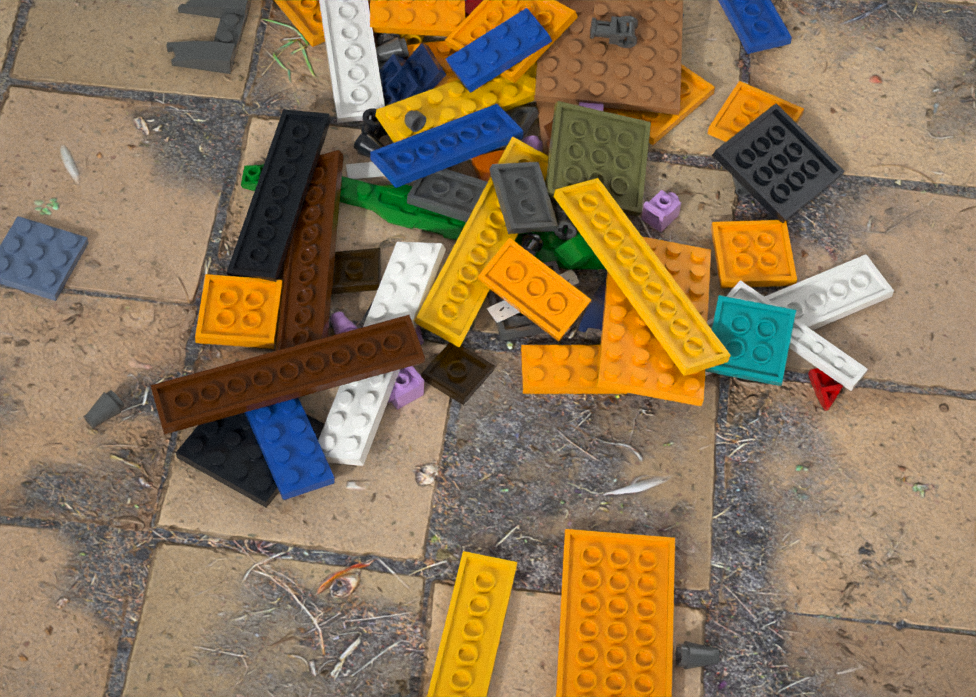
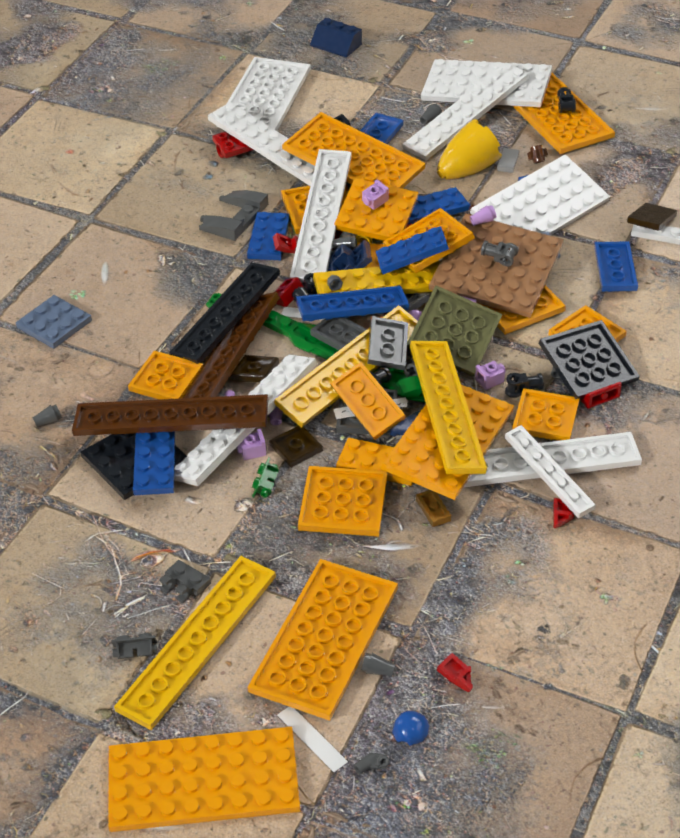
camera: 25 degrees right, 10 degrees down
teal plate [705,295,796,386] -> none
none -> dark grey plate [160,560,211,603]
none -> blue plate [247,212,290,261]
none -> green hinge [252,457,279,498]
none -> red slope [273,233,298,254]
none -> red slope [275,277,304,307]
none -> light orange plate [298,466,388,537]
none -> pearl gold plate [416,490,451,527]
none -> red slope [436,653,473,693]
none -> black connector [505,373,544,398]
none -> red slope [581,382,622,409]

